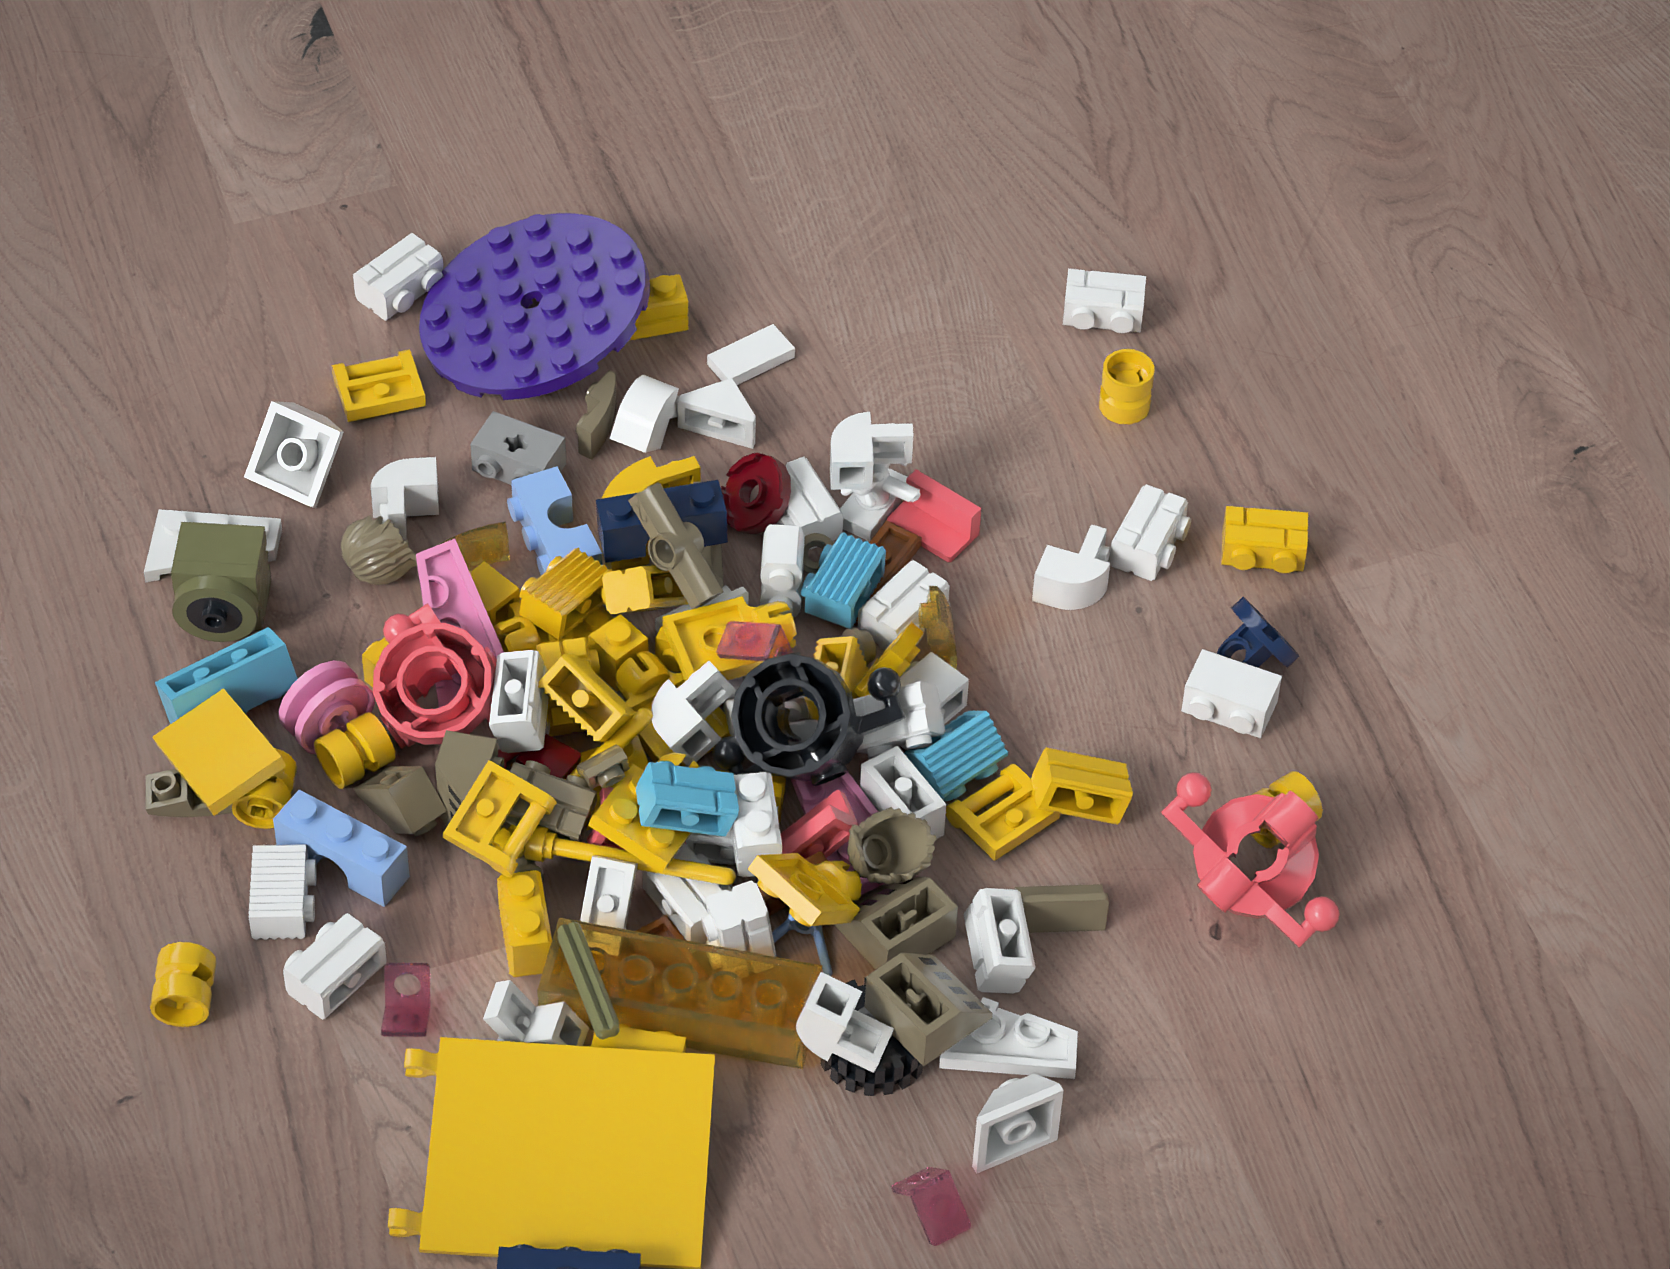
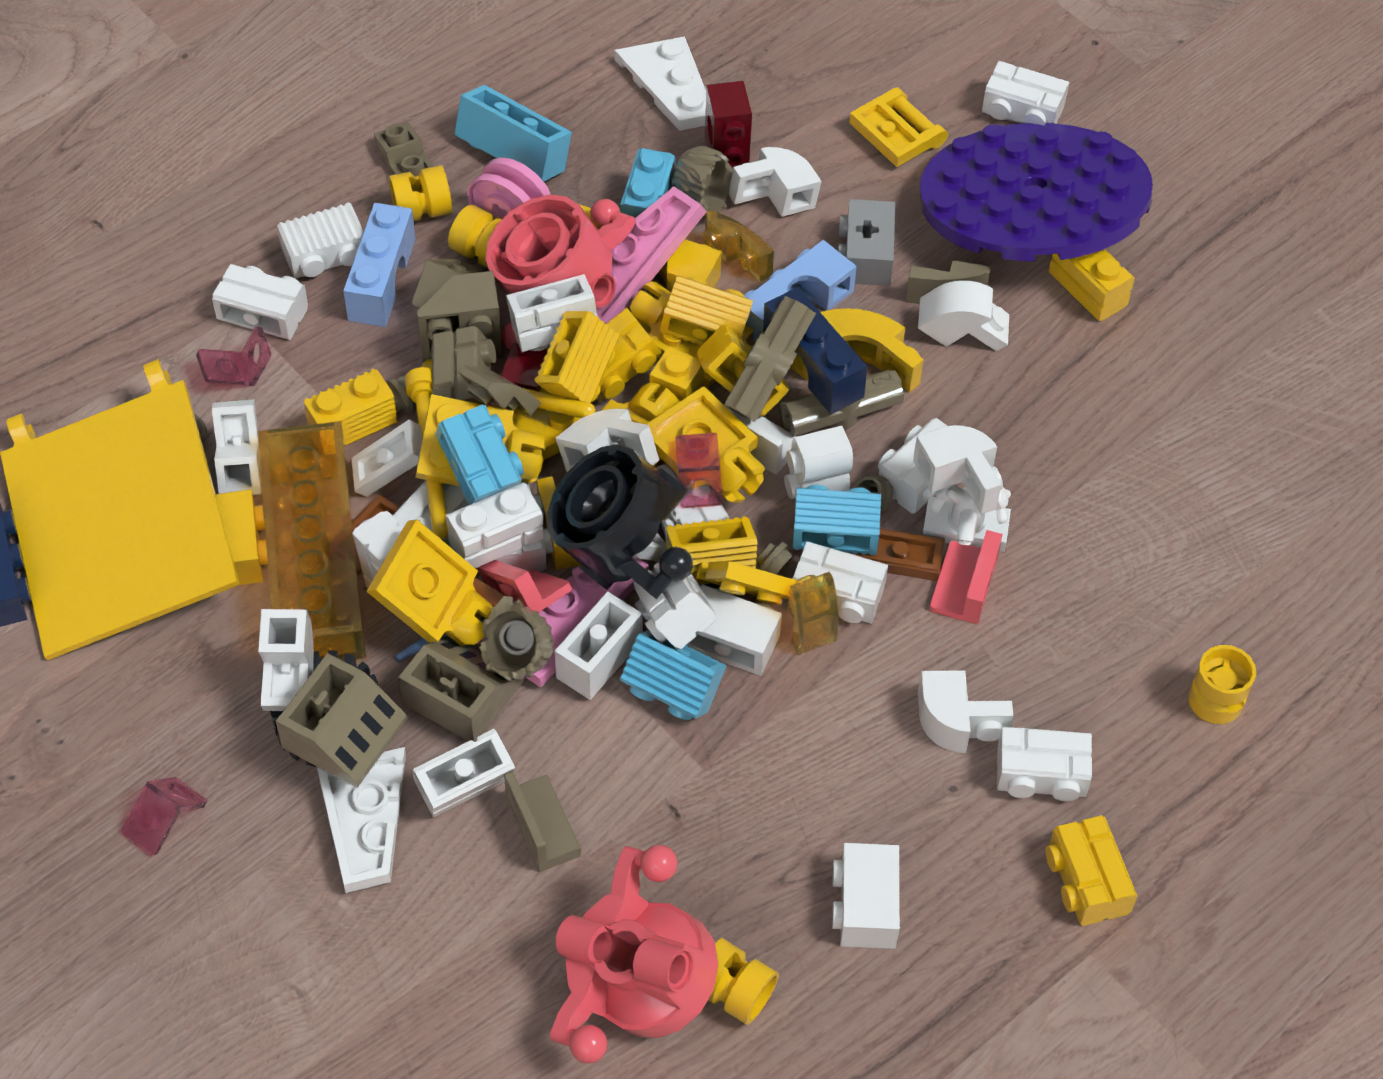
camera: 70 degrees right, 5 degrees up
yellow wheel [150,942,216,1027] -> none
yellow tile [152,688,286,816] -> none
olive piece [171,522,272,642] -> none
white slope [244,401,344,508] -> none
yellow plate [443,760,557,877] -> none
olive axle [557,922,620,1040] -> none
white slope [677,378,756,449] -> none
white tile [707,324,795,385] -> none
dark red tile [721,453,791,535] -> none
yellow plate [945,764,1060,861] -> none
white slope [972,1073,1064,1174] -> none
yellow brick [1031,747,1133,825] -> none
white brick [1063,269,1146,333] -> none
dark blue tile [1217,596,1300,668] -> none
none -> medium azure brick [620,148,675,218]
none -> dark red brick [705,81,752,169]

